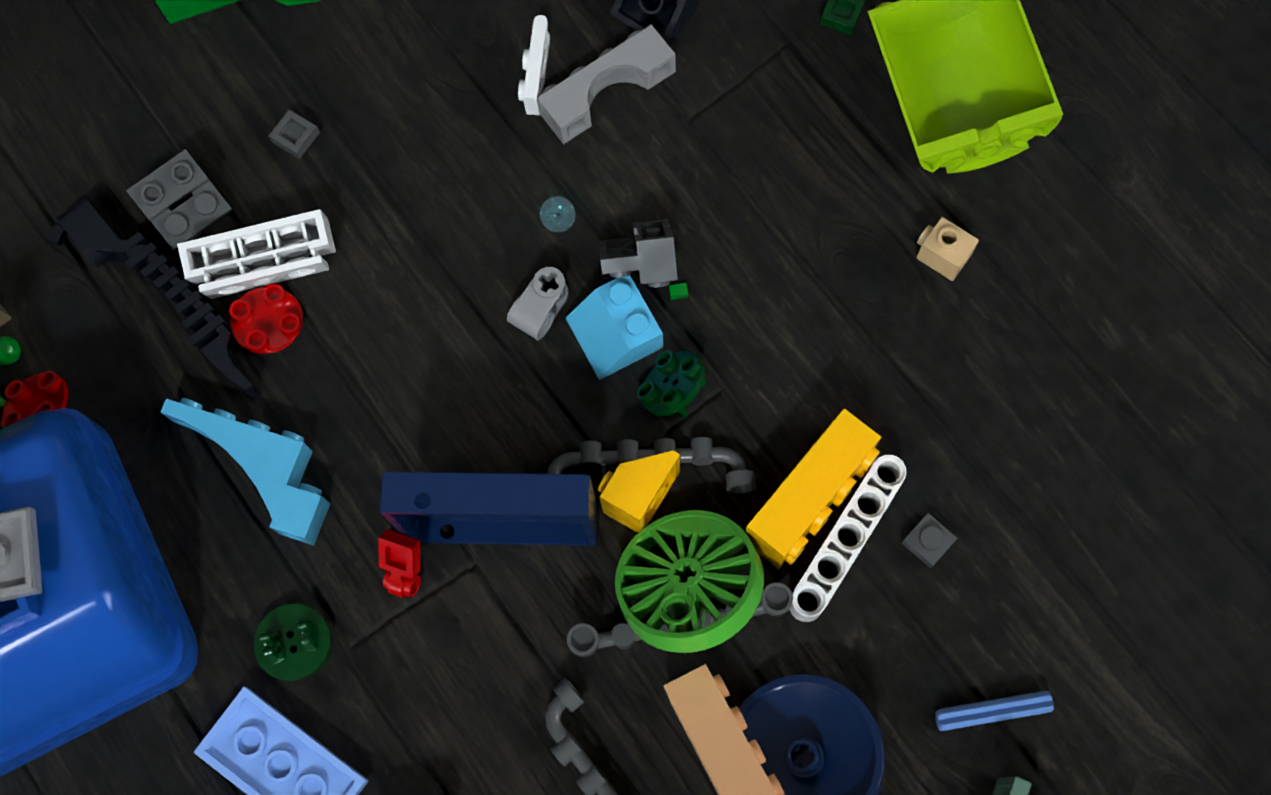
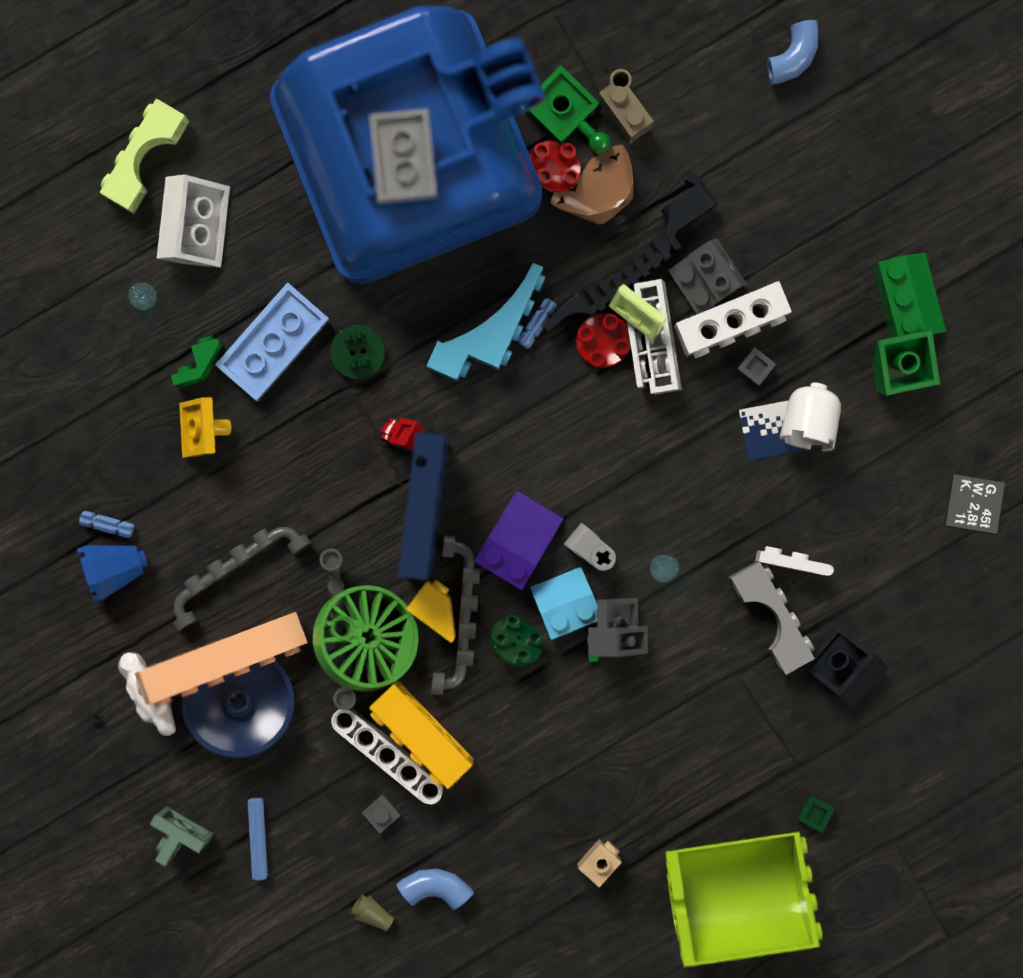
camera: 90 degrees right, 15 degrees up
none -> olive cone [351,894,394,931]
none -> medium blue cylinder [397,869,474,910]
none -> dark purple slope [474,491,563,590]
none -> medium blue axle [518,298,557,348]
none -> medium nougat piece [551,145,633,225]
none -> yellowish green plate [609,284,667,340]
none -> white brick [674,281,792,358]
none -> dark blue sticker [739,401,808,461]
none -> white cylinder [779,383,841,451]

